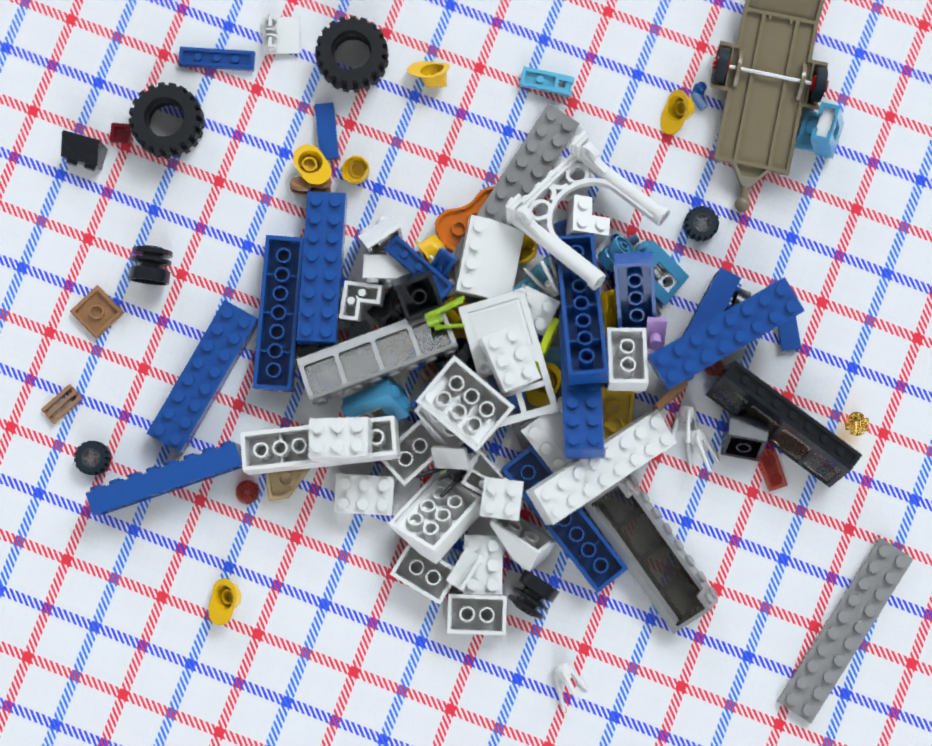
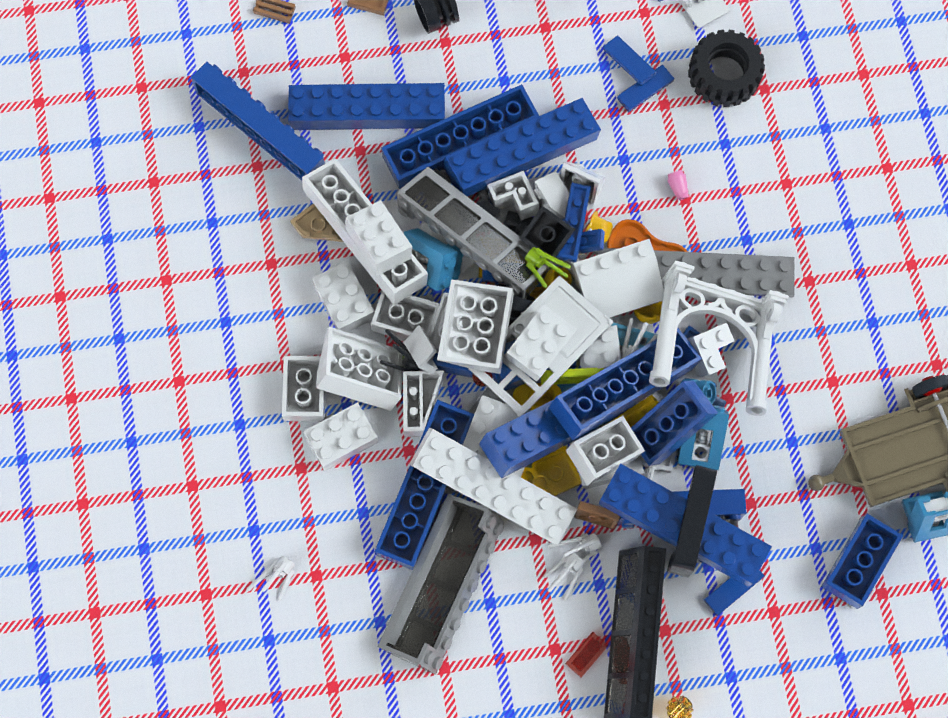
camera: 55 degrees right, 10 degrees down
black wheel [74,441,111,475] -> none
yellow piece [208,578,242,625] -> none
clear red plate [235,480,259,504] -> none
medium nougat arm [290,176,331,195] -> none
yellow piece [293,145,332,185] -> none
yellow hair [341,156,370,184] -> none
yellow piece [407,61,450,87] -> none
white panel [446,547,483,591] -> none
white brick [447,593,507,636] -> none
white brick [479,477,524,521] -> none
white slope [490,516,556,572] -> none
black wheel [508,570,559,620] -> none
medium azure plate [519,66,575,97] -> none
lavender tile [646,317,667,354] -> none
yellow piece [660,90,694,135] -> none
black wheel [684,206,719,242] -> none
arm [691,82,708,111] -> none
clear red plate [704,360,724,376] -> none
black brick [720,415,769,462] -> none
none -> blue tile [603,35,656,86]
none -> bright pink cone [667,170,689,201]
none -> black beam [667,465,717,577]
none -> blue brick [821,513,904,609]

